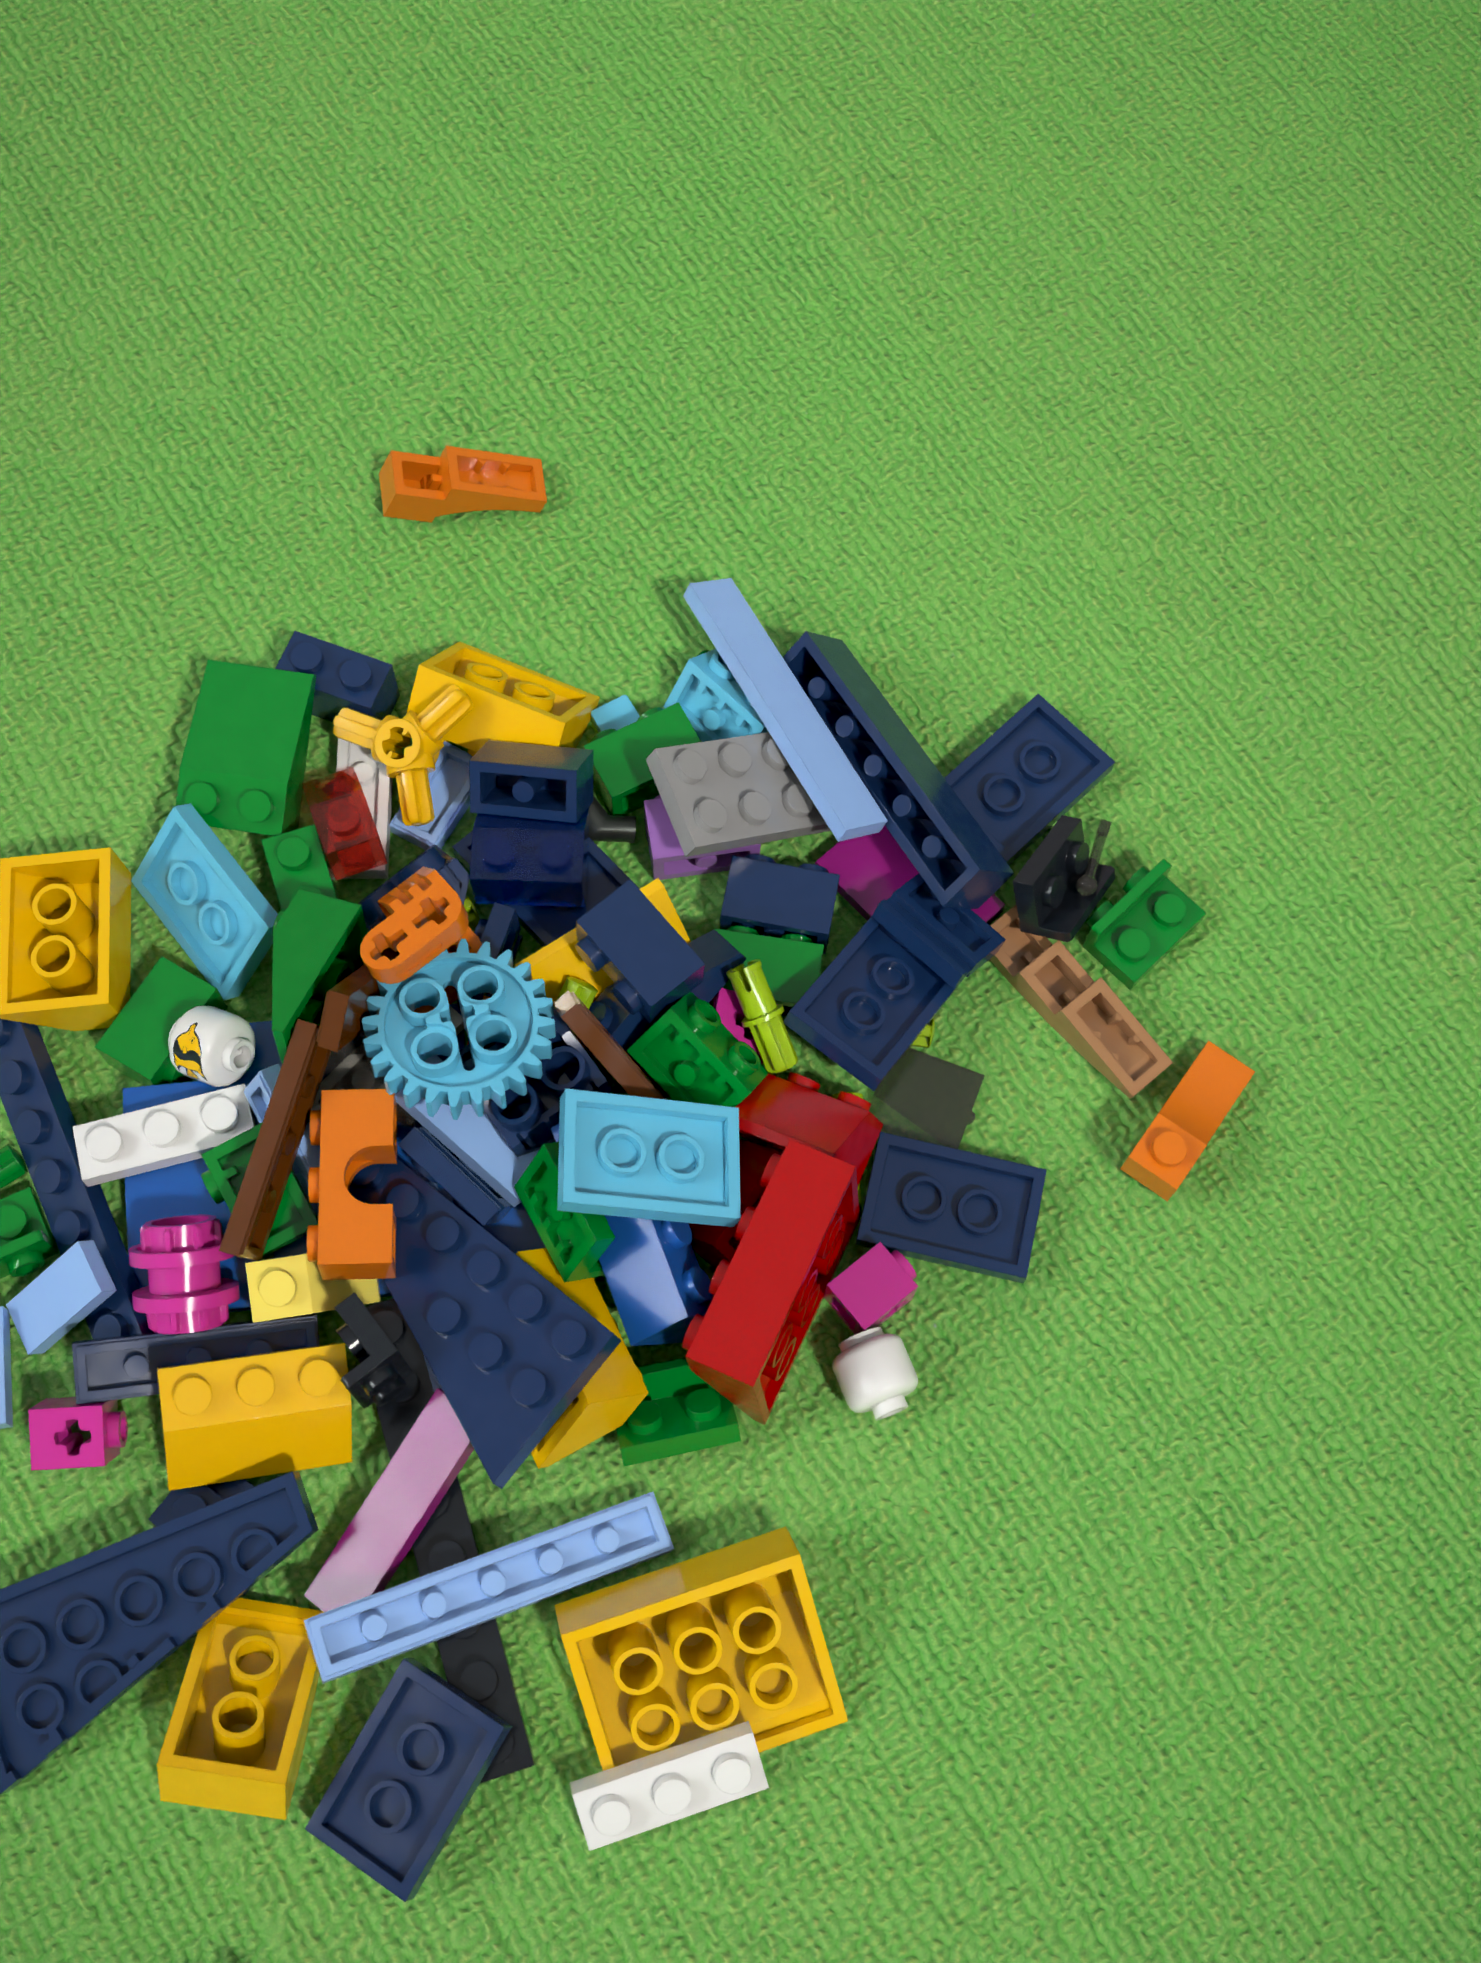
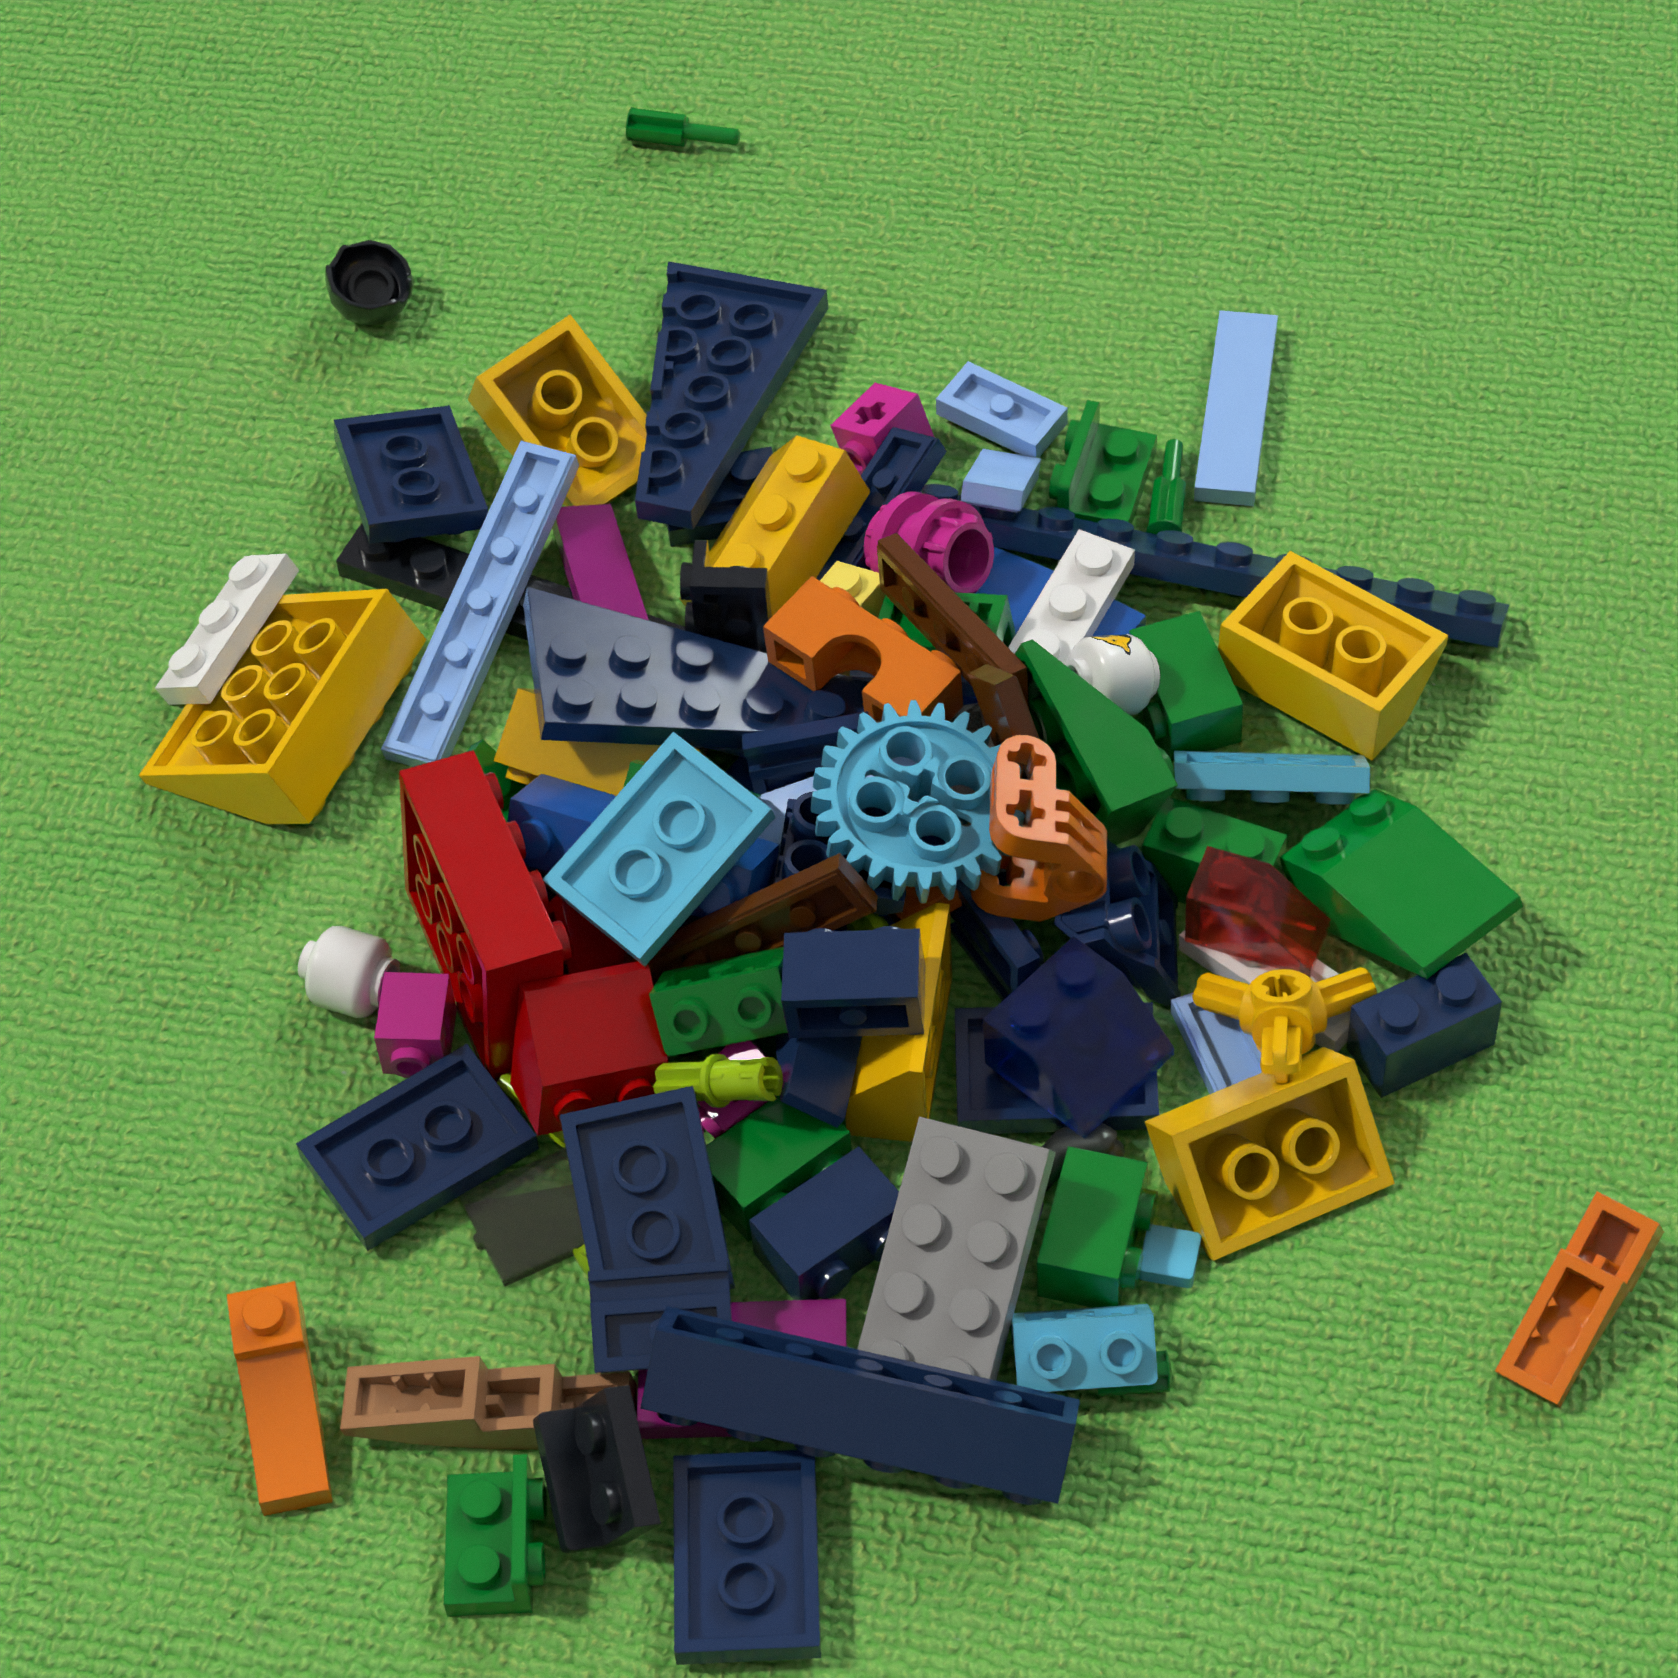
camera: 140 degrees right, 15 degrees down
dark blue brick [469,740,594,823] -> none
light blue tile [683,578,888,842] -> none
clear smoke hinge [1076,819,1112,896] -> none

